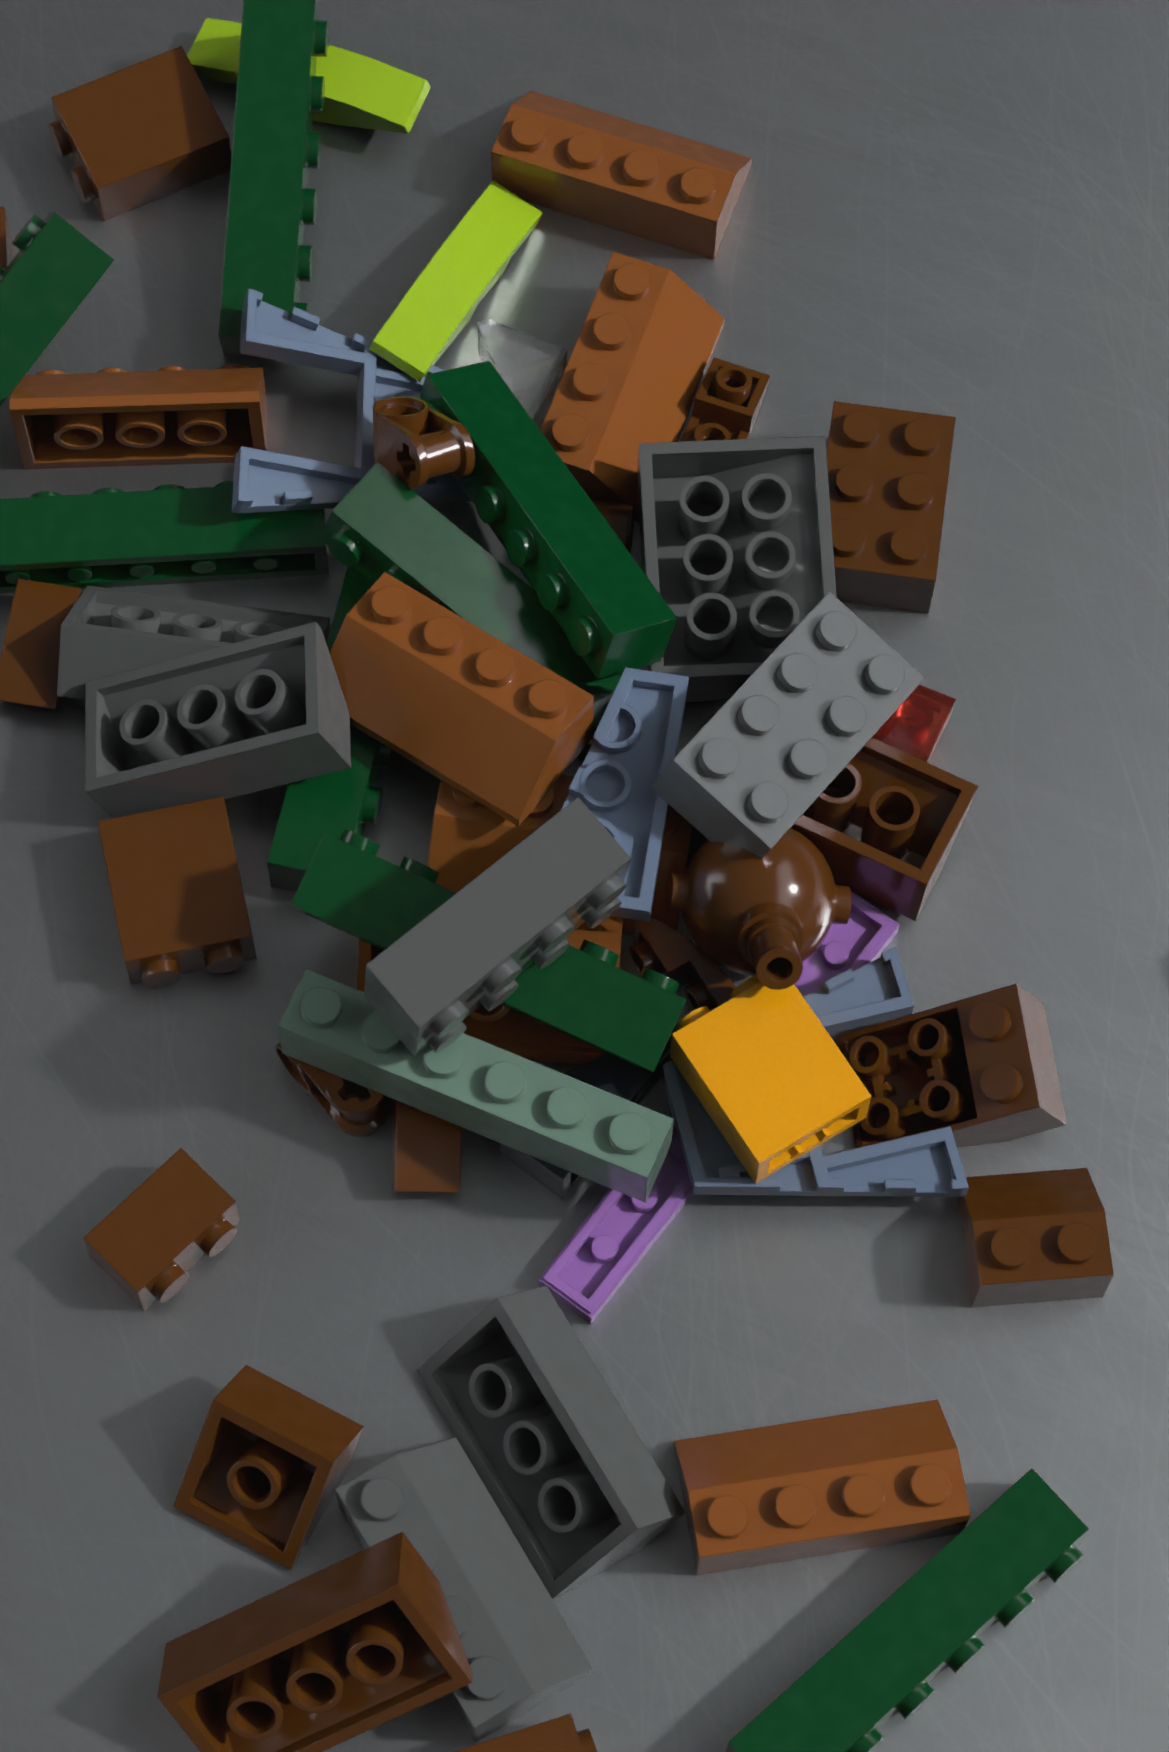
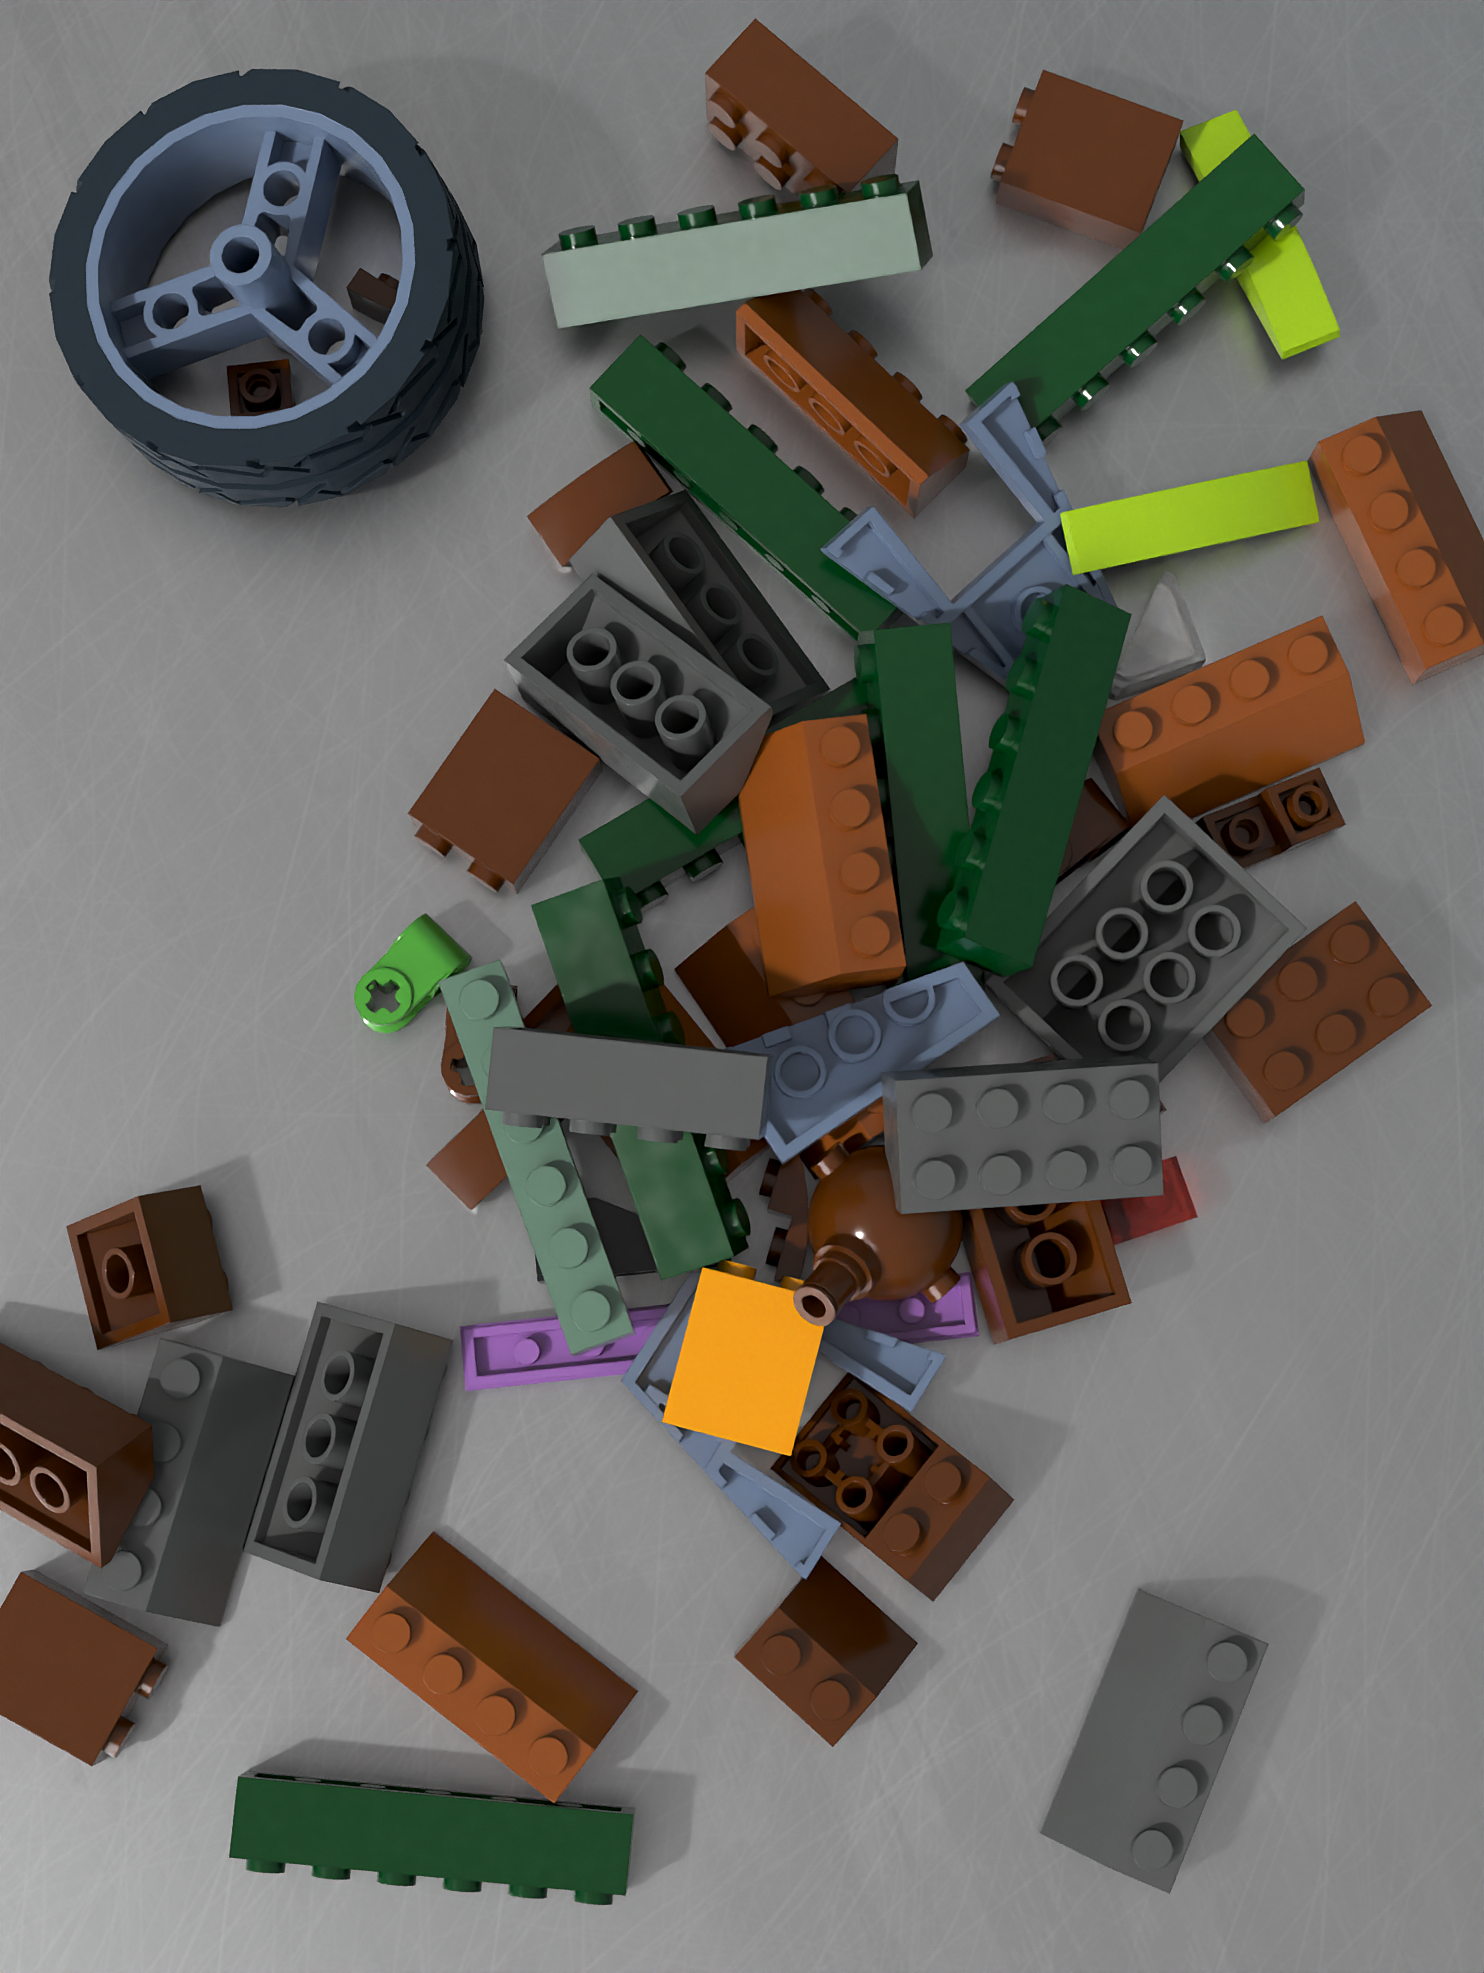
camera: 50 degrees right, 15 degrees up
reddish brown brick [83,1148,240,1311] -> none
reddish brown piece [373,397,475,489] -> none
none -> bright green piece [354,913,473,1034]

